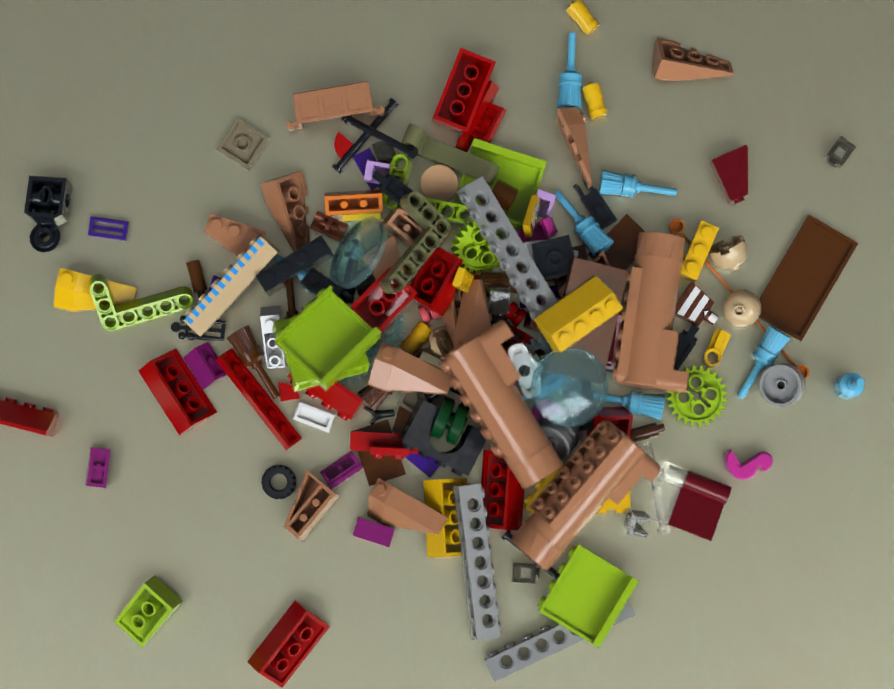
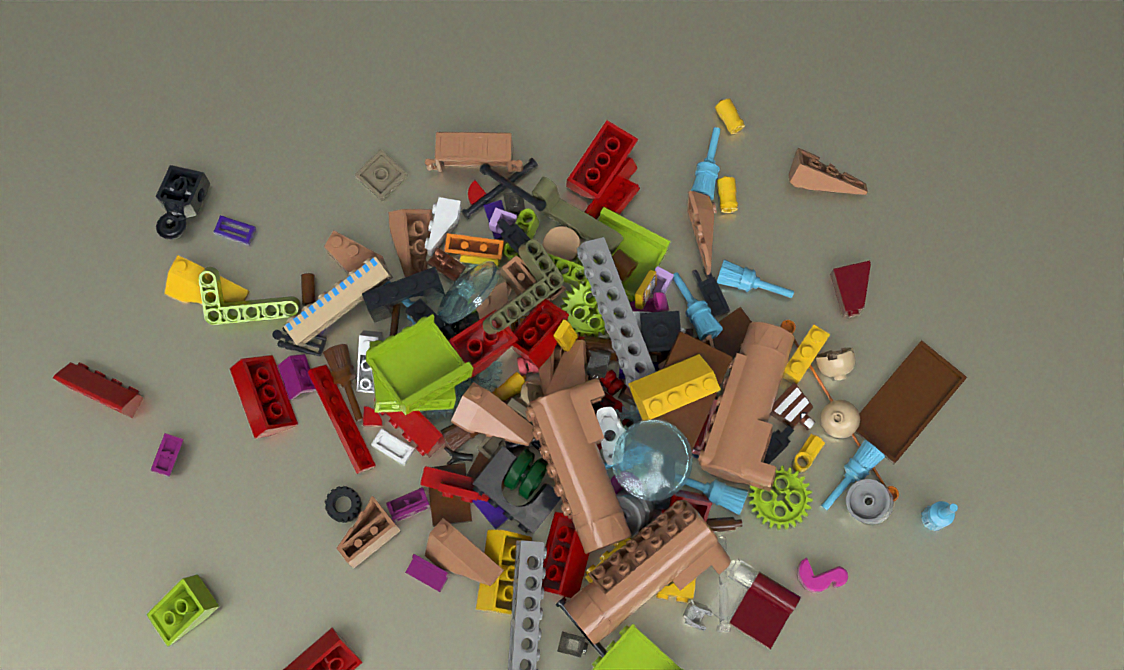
camera: 15 degrees right, 10 degrees down
clear smoke window [825,136,856,168] -> none
none -> white slope [425,197,462,256]

